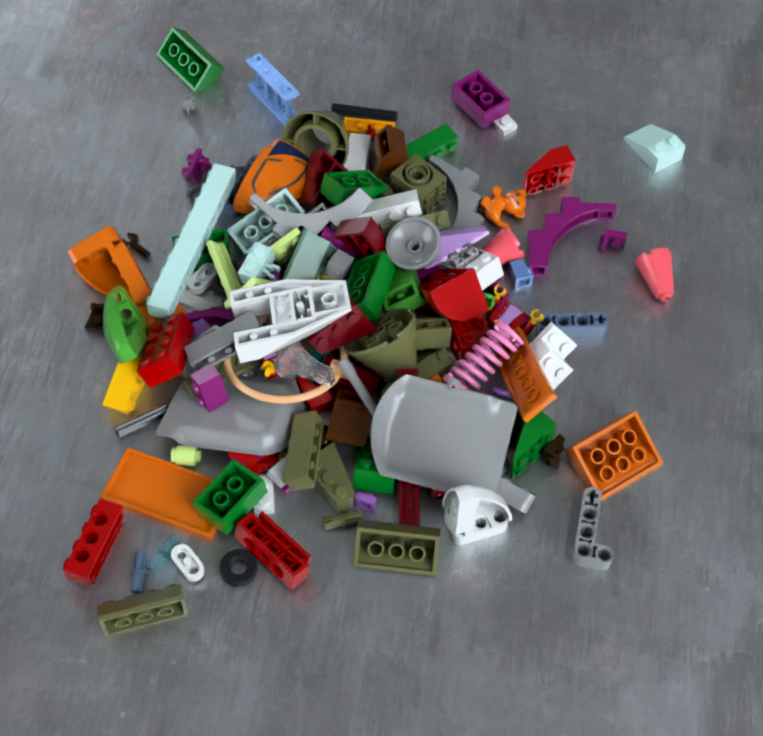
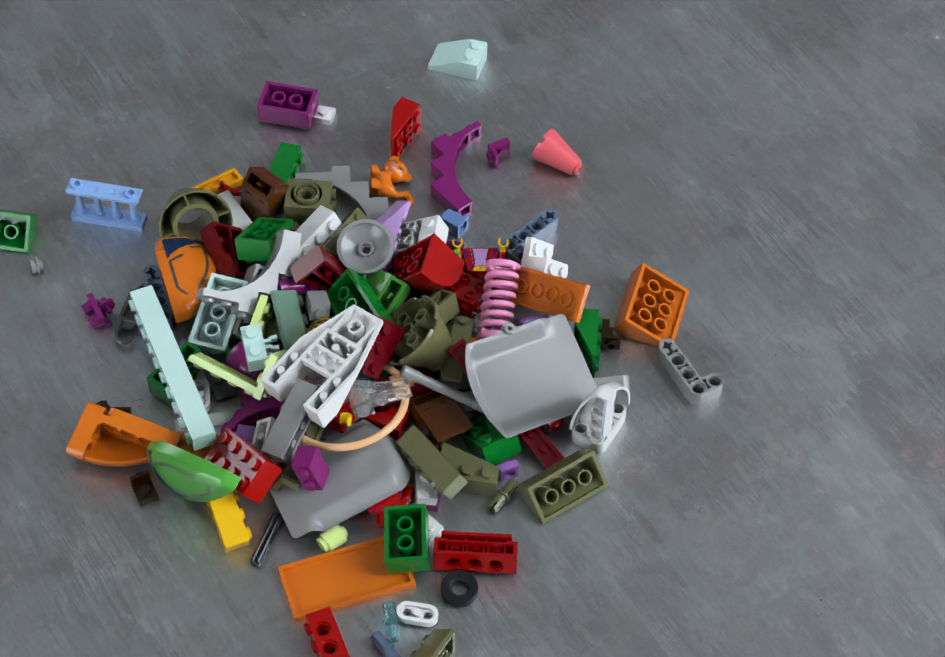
camera: 40 degrees left, 5 degrees down
black axle [331,103,398,121] -> none
coral cone [481,226,524,266] -> none

